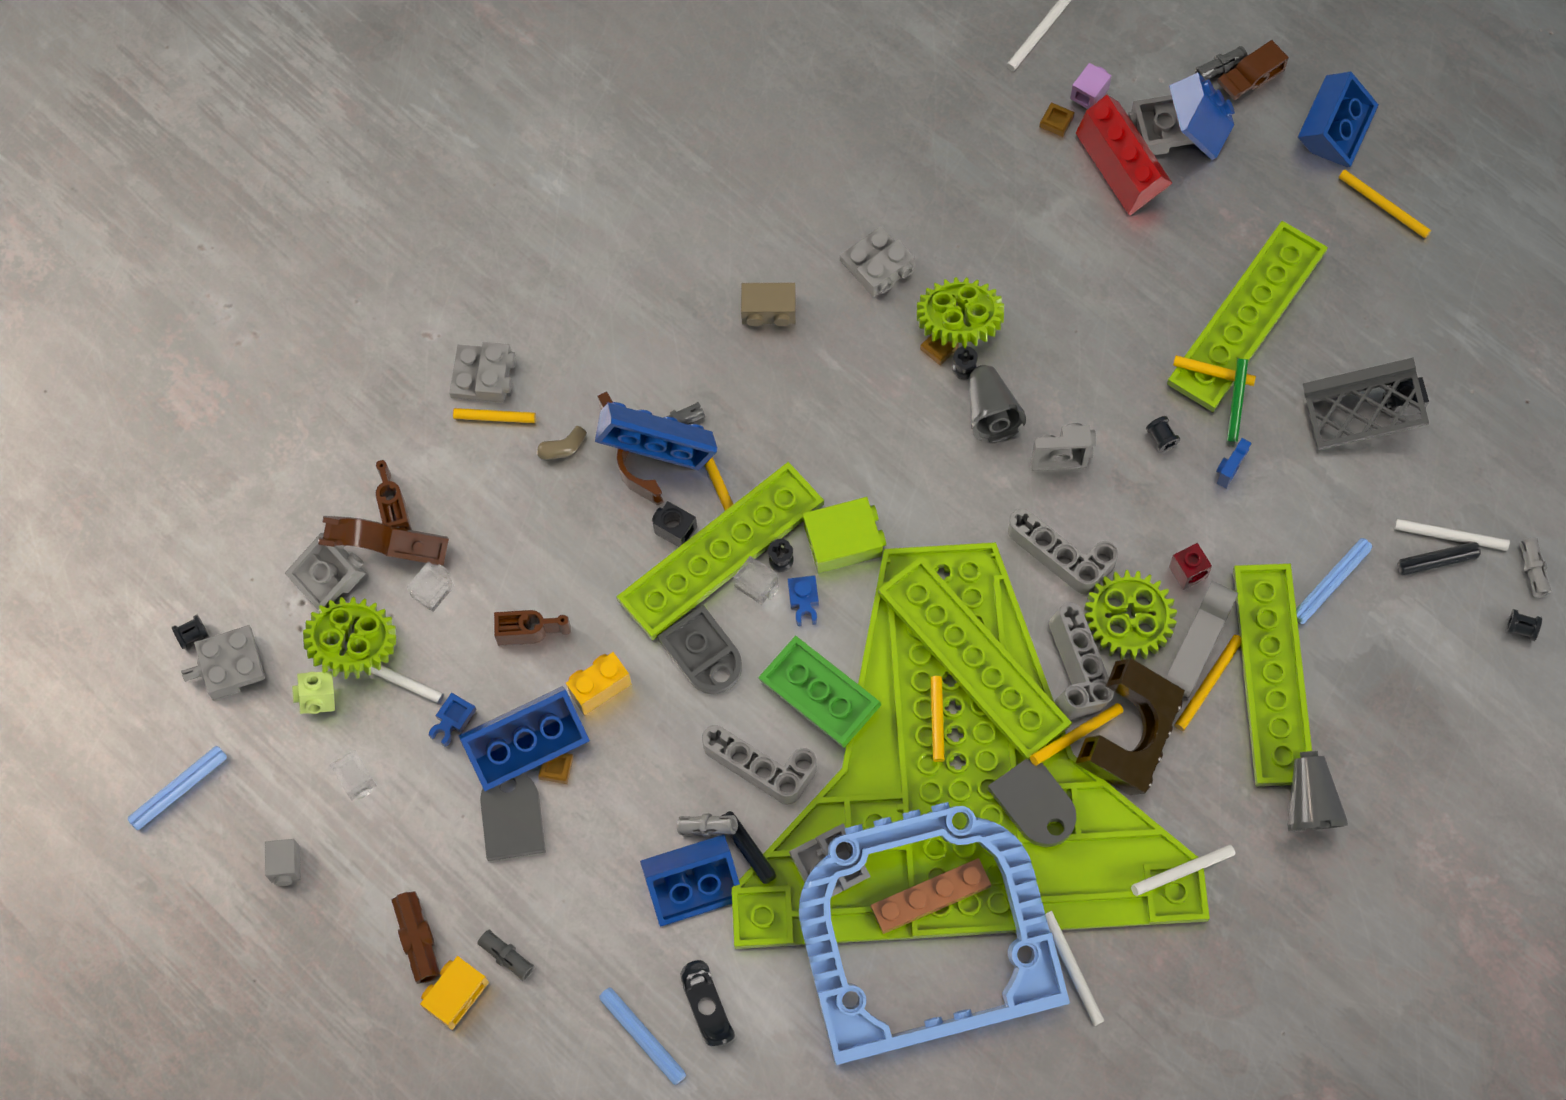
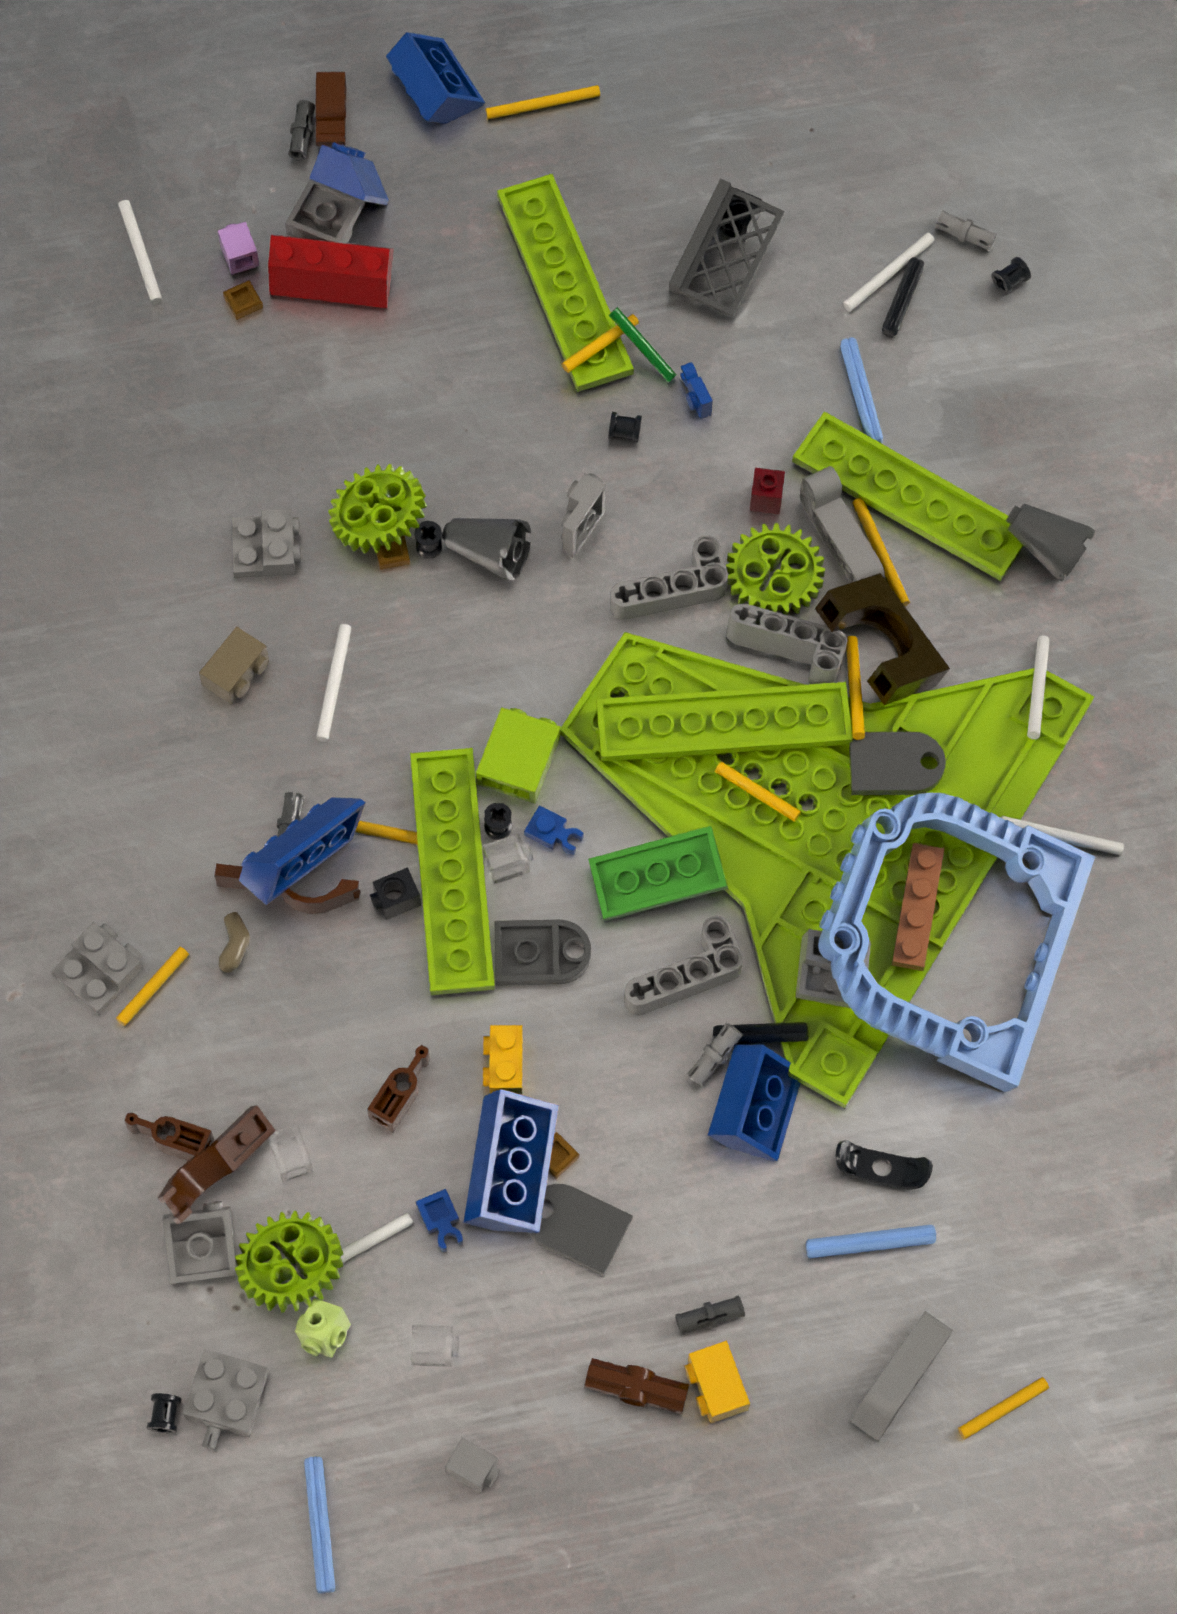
camera: 60 degrees left, 0 degrees up
none -> white bar [316,624,352,742]

